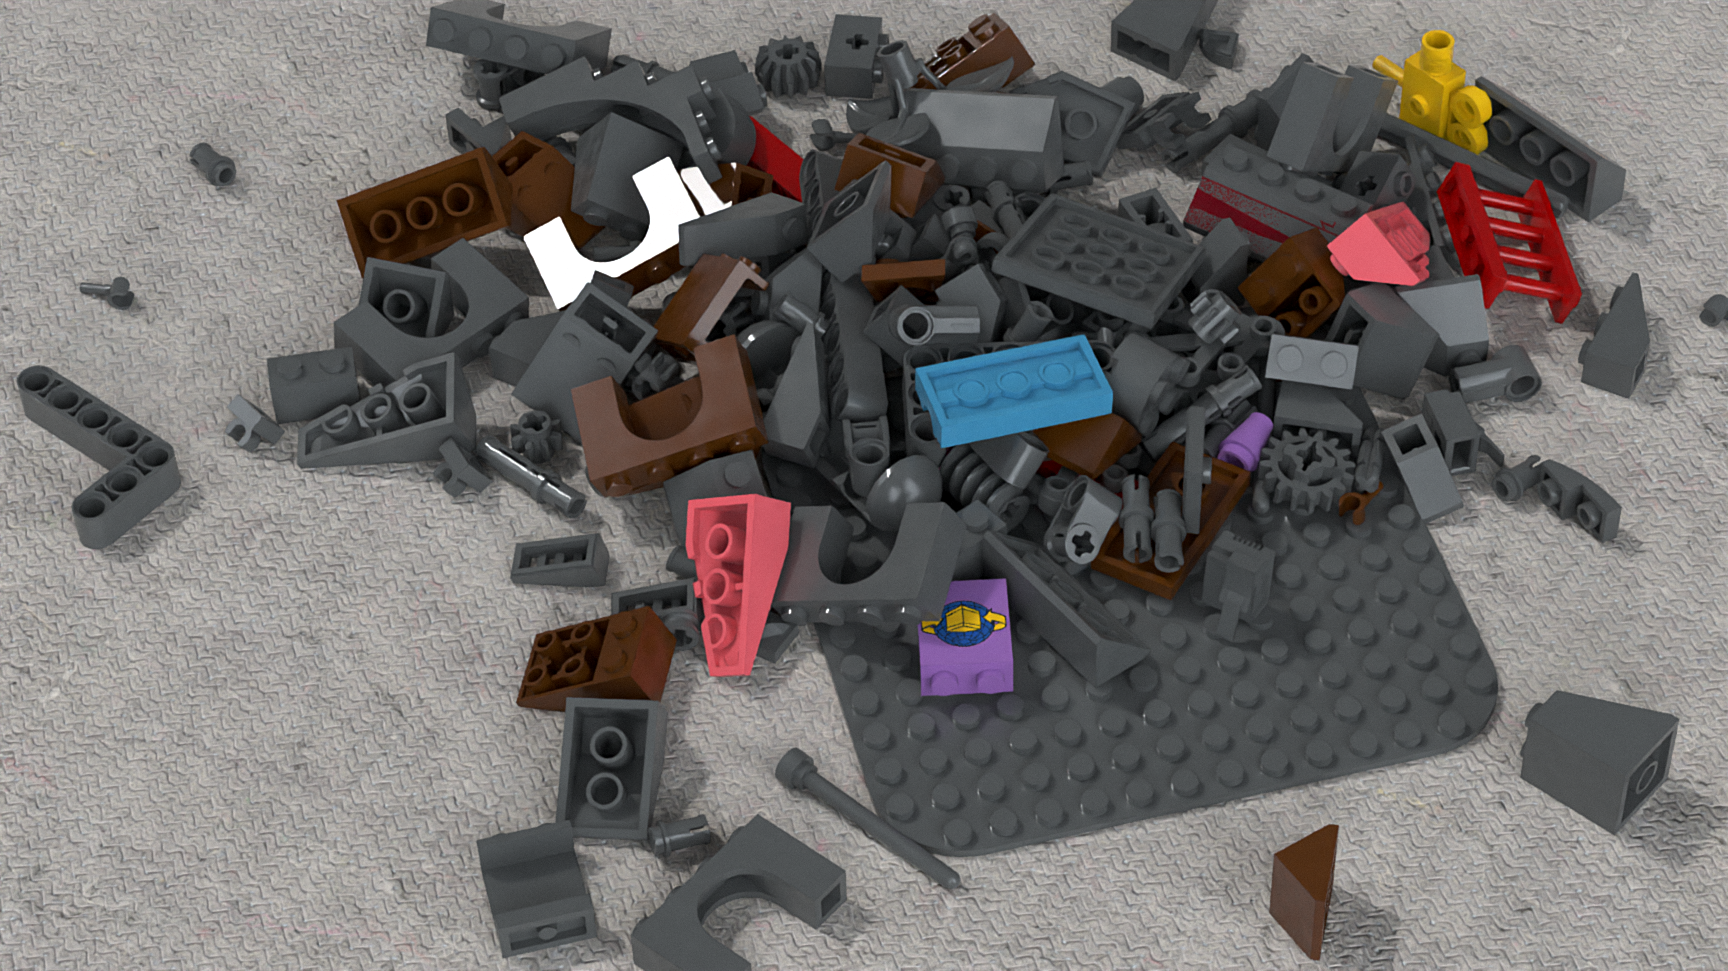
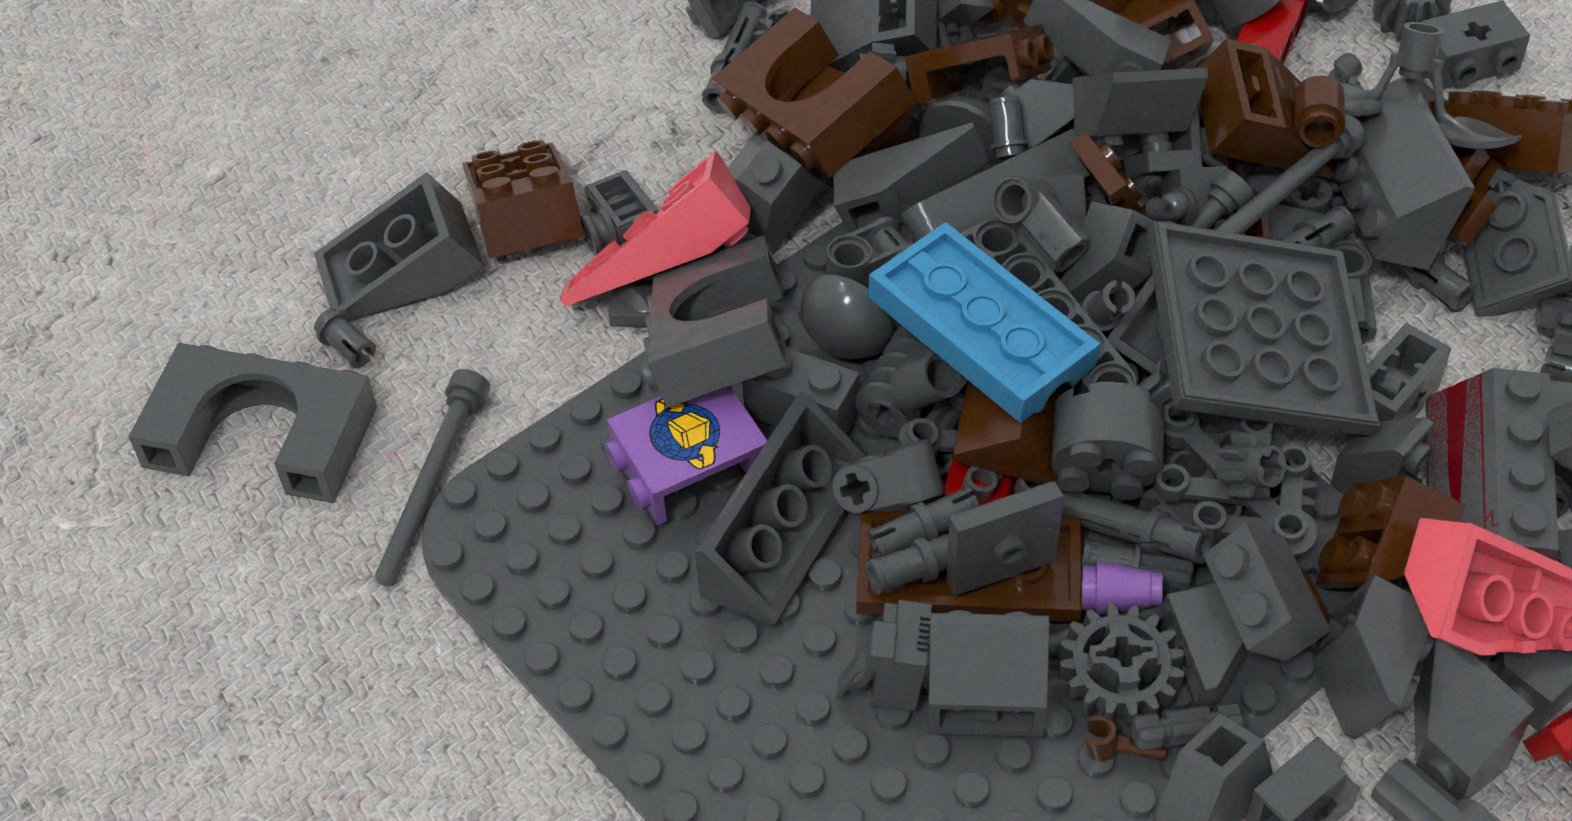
camera: 65 degrees right, 5 degrees up
dark grey panel [476,820,597,958] -> none
dark grey slope [510,533,610,587] -> none
none -> dark grey slope [928,610,1049,737]
none -> dark grey piece [1215,114,1366,234]
none -> reddish brown brick [1294,75,1345,148]

